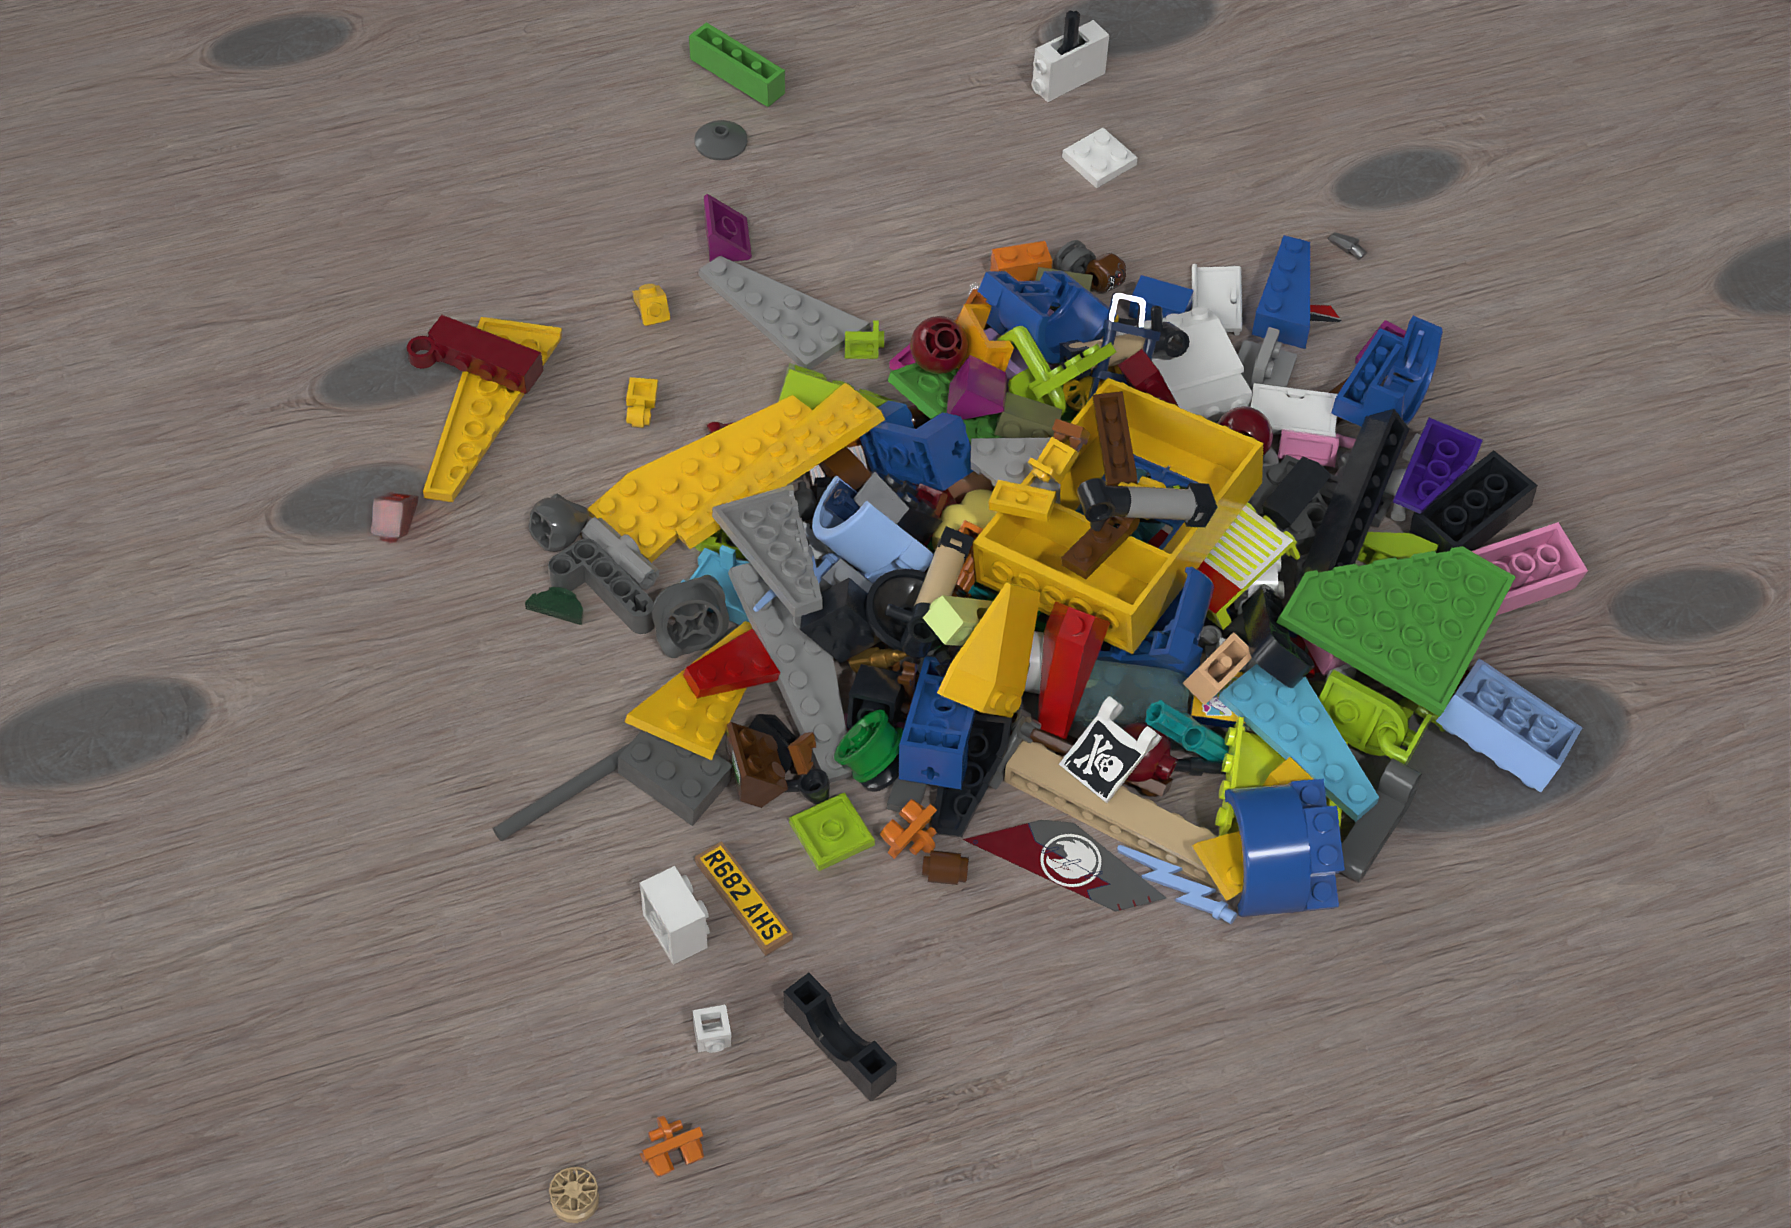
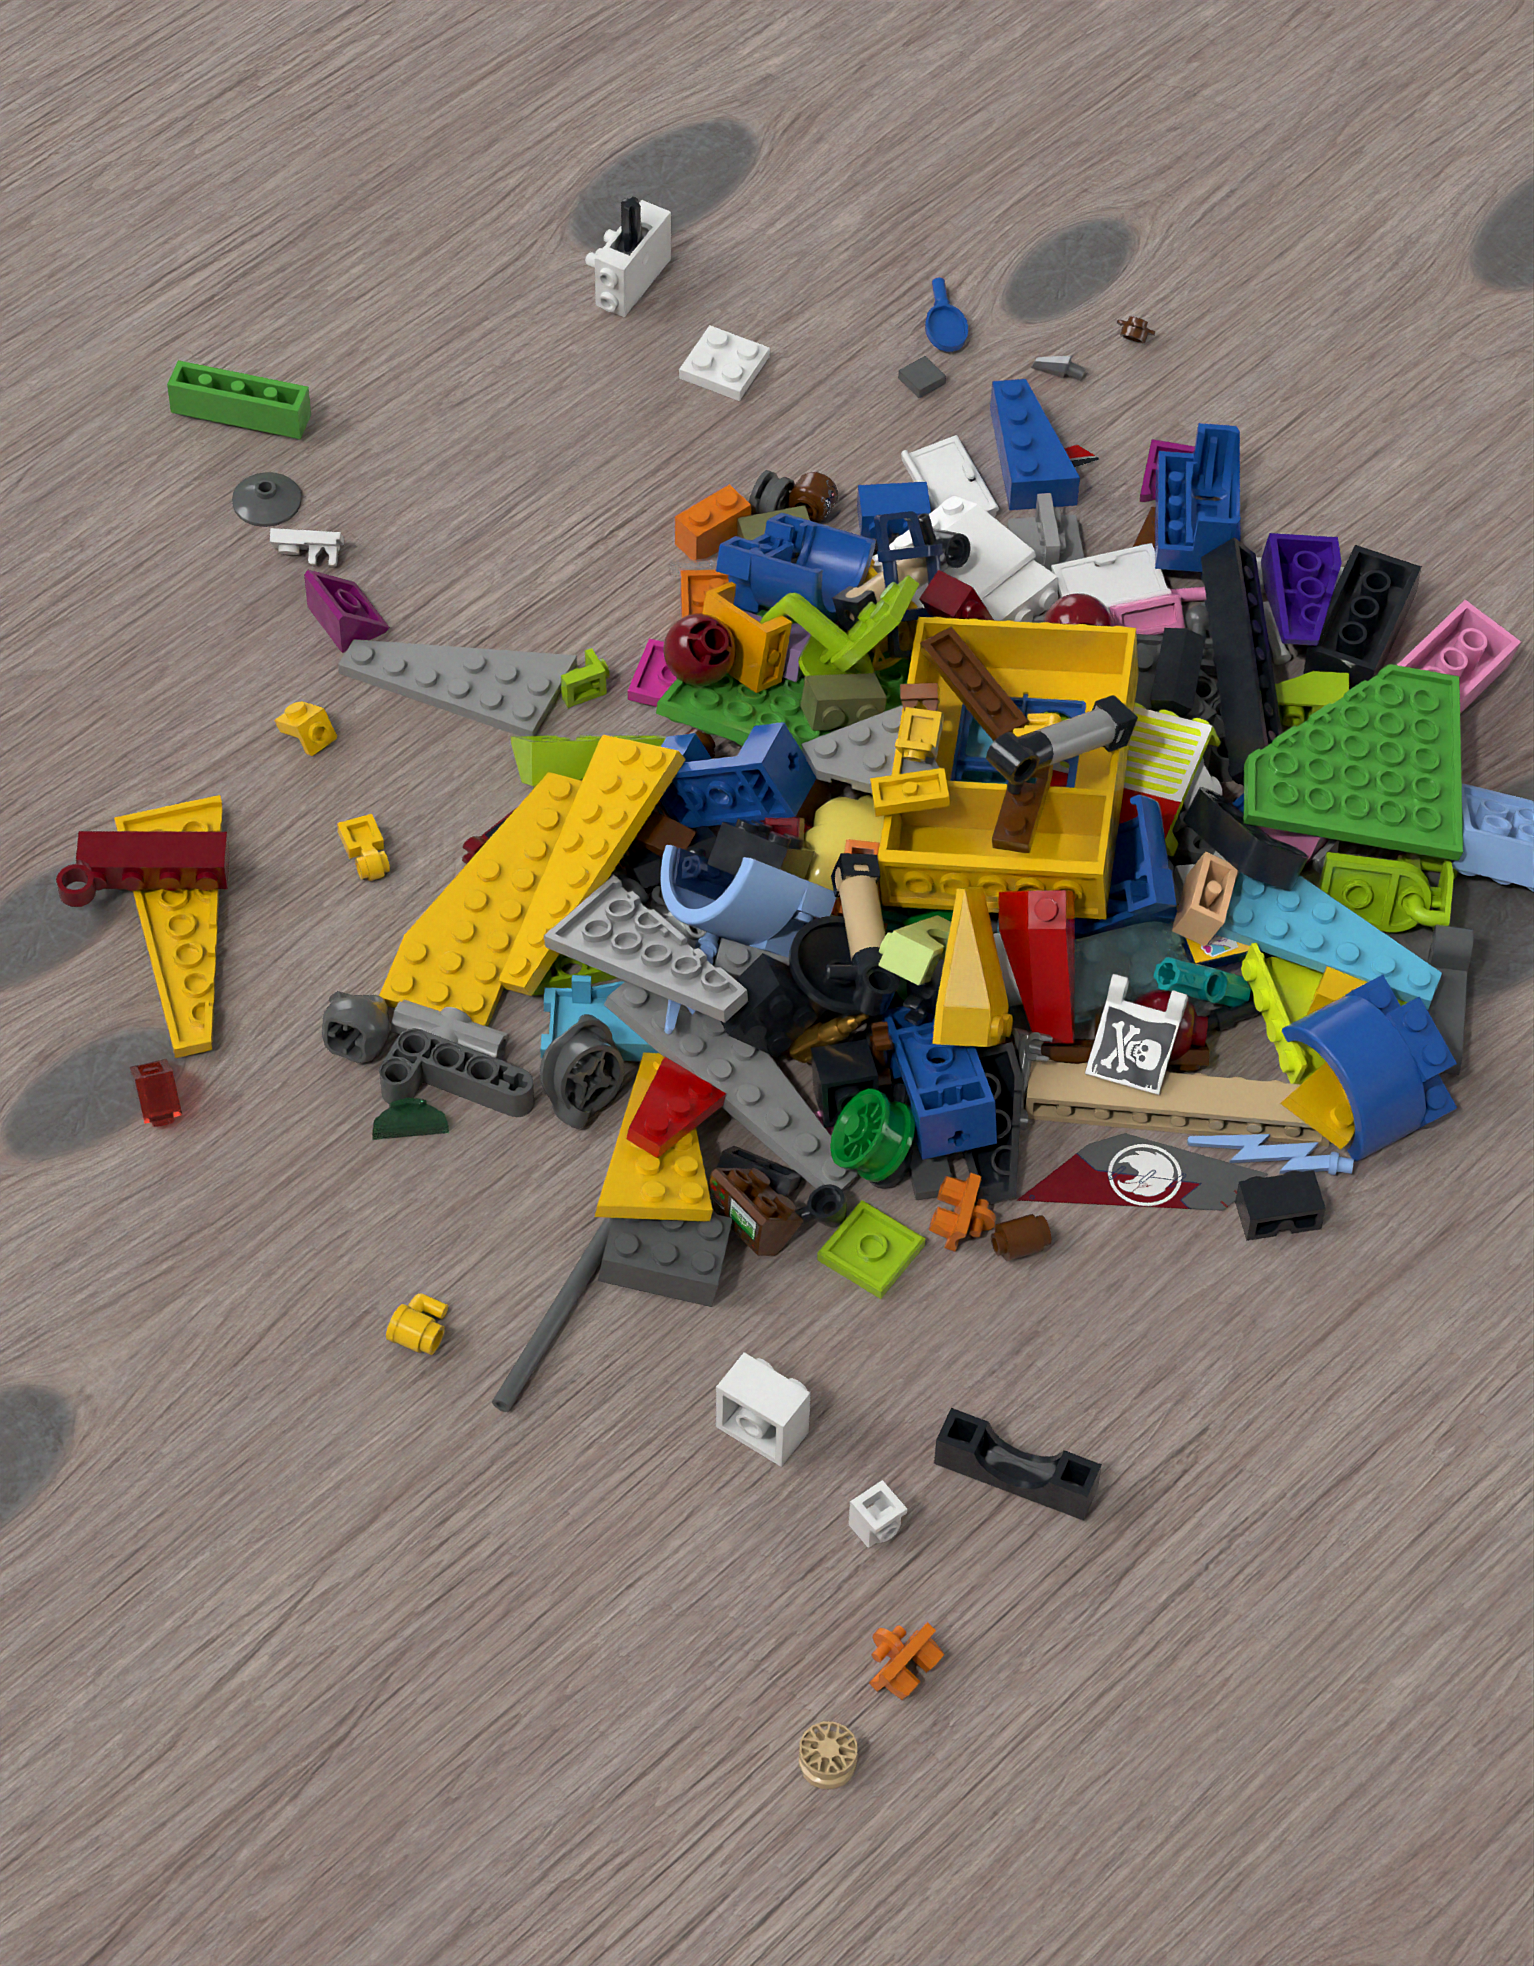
camera: 25 degrees left, 0 degrees up
tile [695,841,793,956] -> none
dark orange tile [788,732,816,775] -> none
magenta slope [947,355,1007,420] -> none
none -> white plate [270,528,344,567]
none -> yellow piece [386,1293,449,1355]
none -> dark grey tile [898,356,946,398]
none -> blue piece [925,277,968,352]
none -> reddish brown plate [1117,316,1156,343]
none -> black brick [1235,1170,1326,1241]

